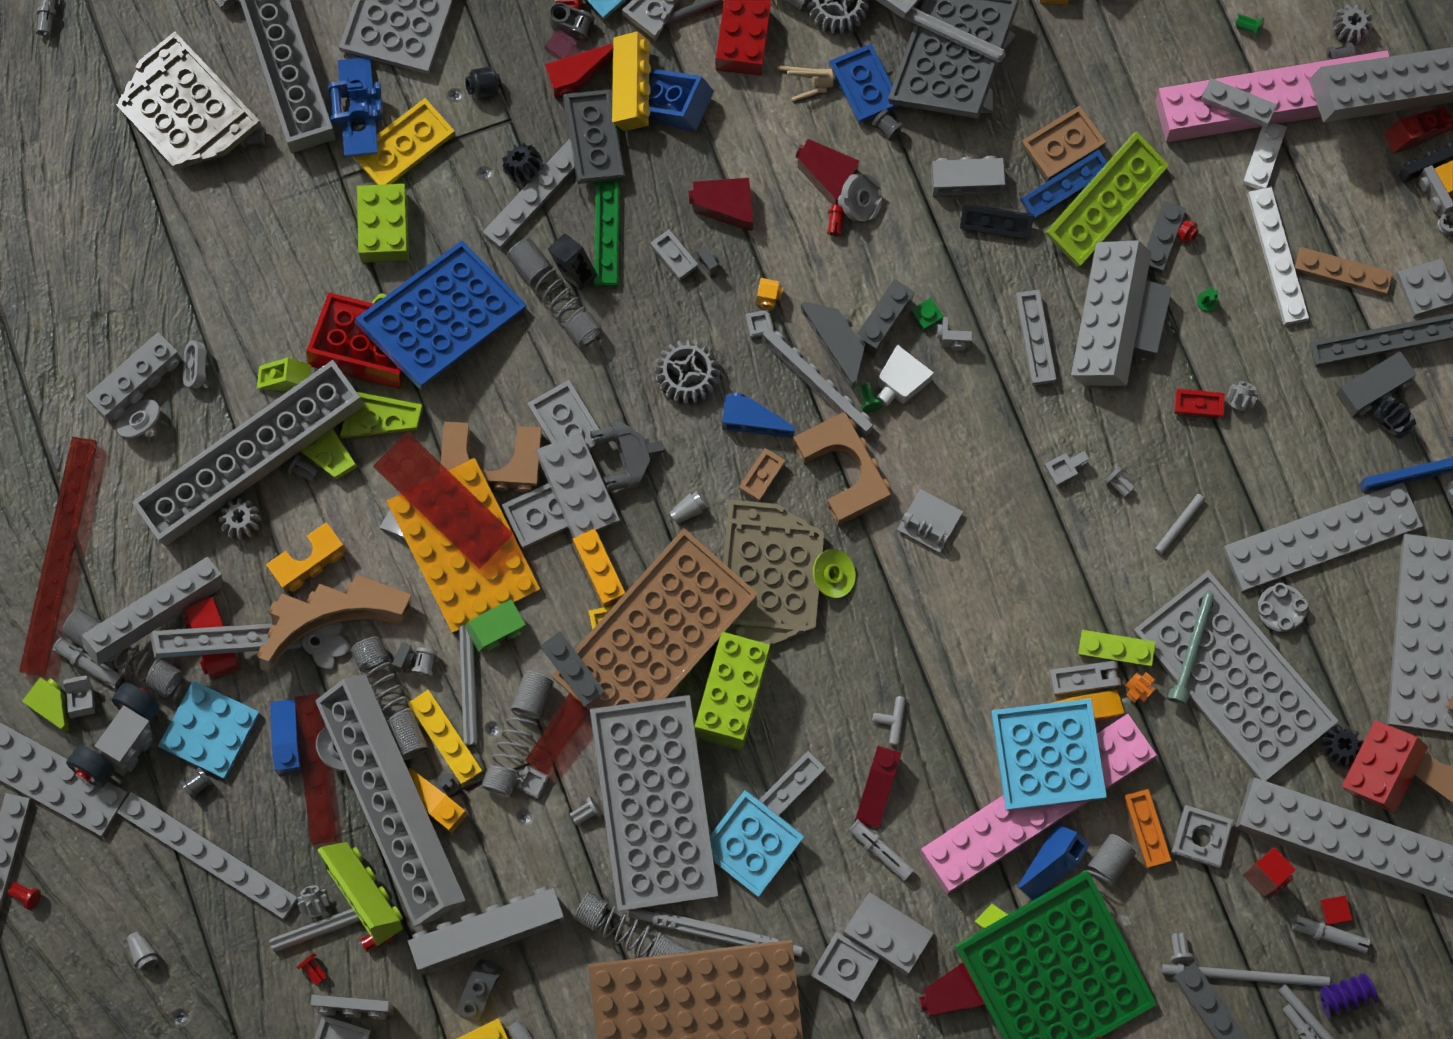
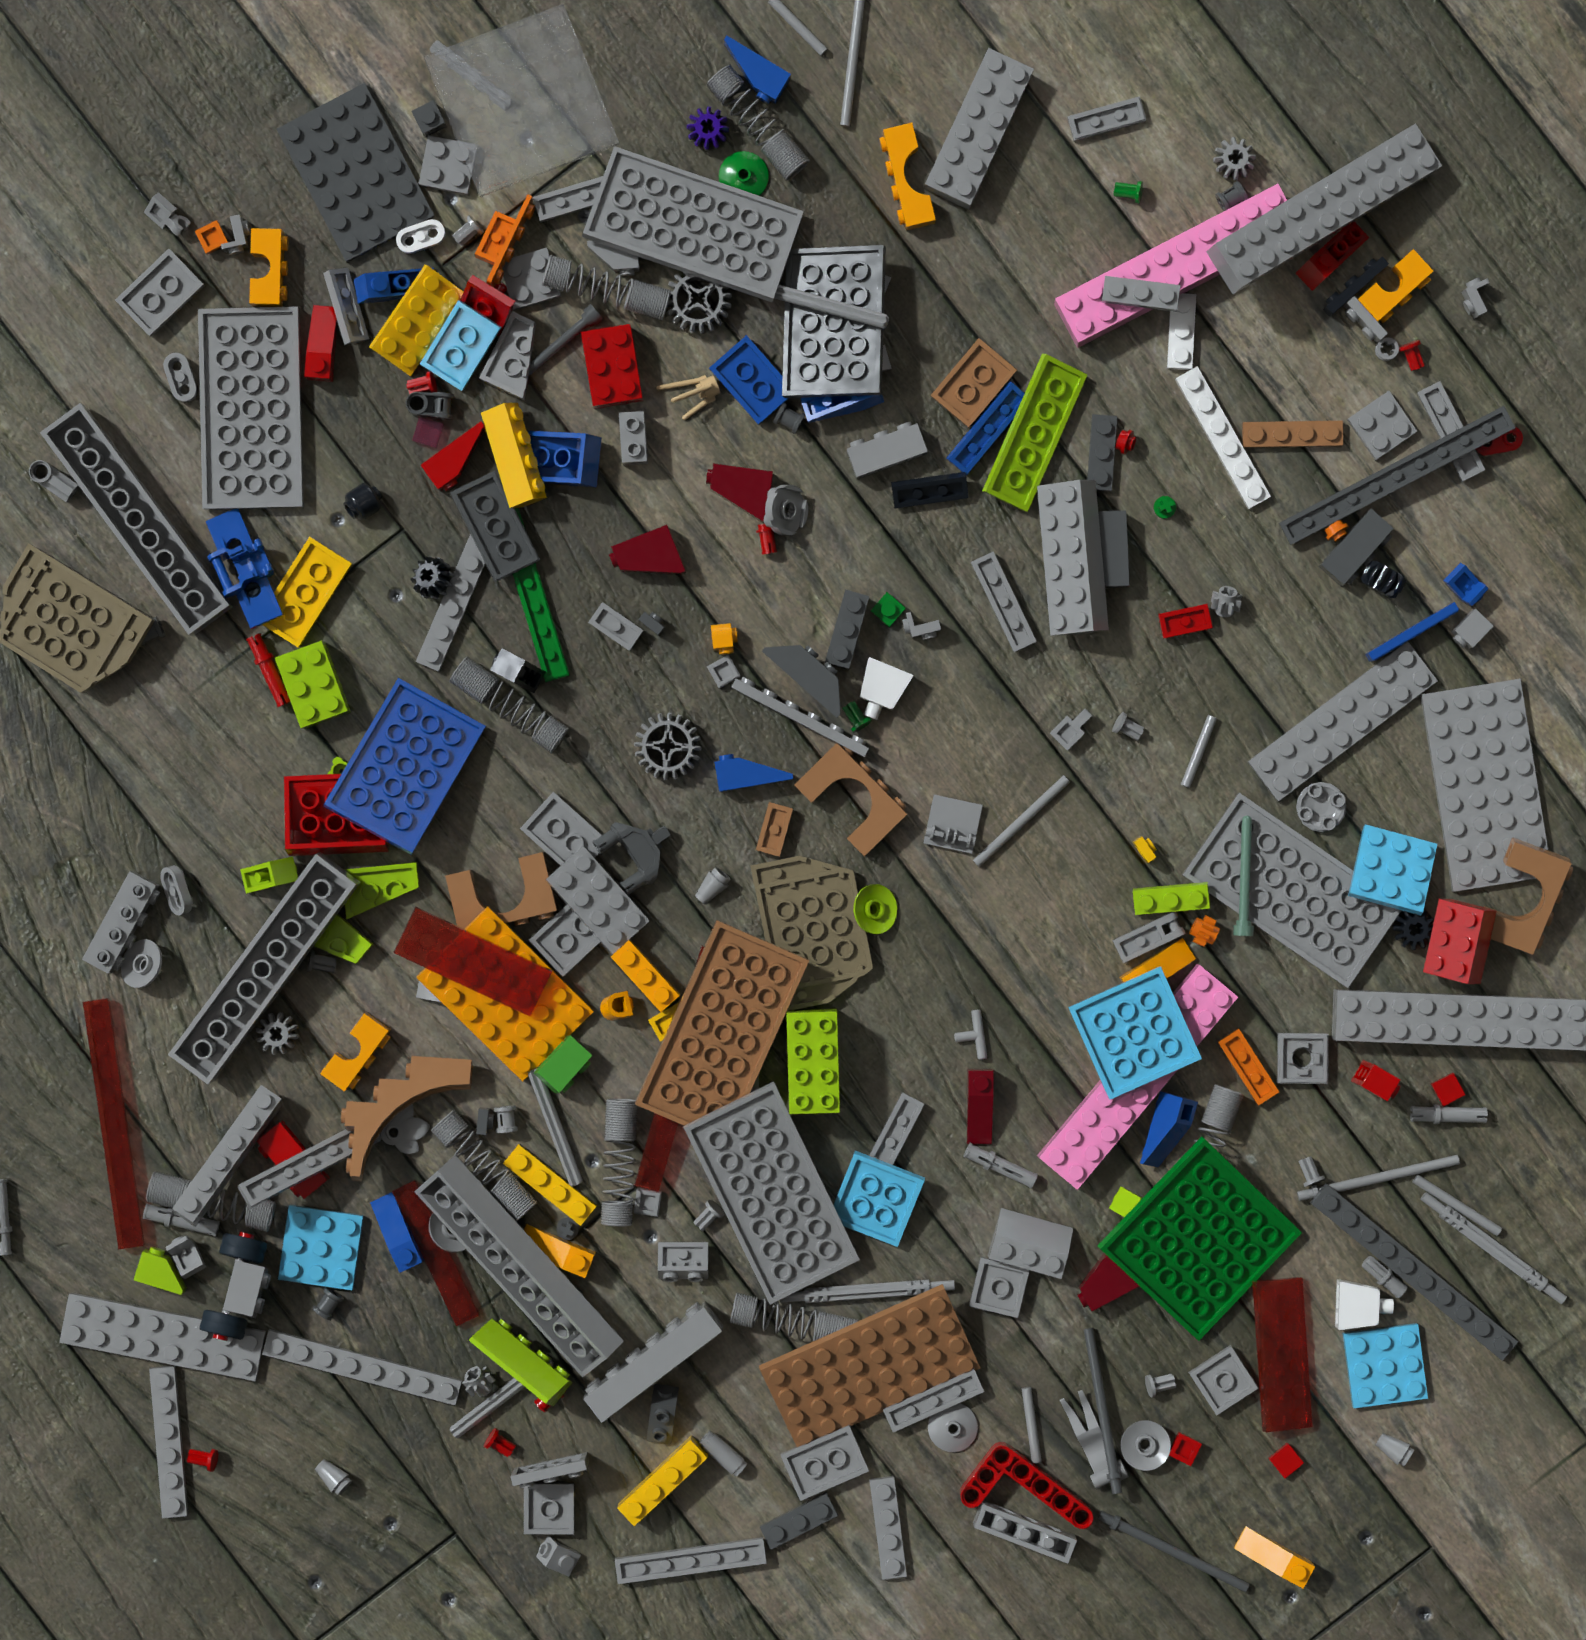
camera: 20 degrees left, 15 degrees up
dark grey plate [540,631,605,707] -> none
dark purple piece [1320,973,1378,1019] -> none
none -> red pin [246,633,291,708]
none -> light orange plate [600,991,634,1021]
none -> light grey brick [619,411,648,466]
none -> light grey bracket [658,1242,708,1282]
none -> blue slope [801,395,884,423]
none -> light grey piece [973,775,1070,867]
none -> yellow plate [1132,836,1157,863]
none -> orange plate [1325,520,1349,542]
none -> medium azure plate [1348,824,1437,916]

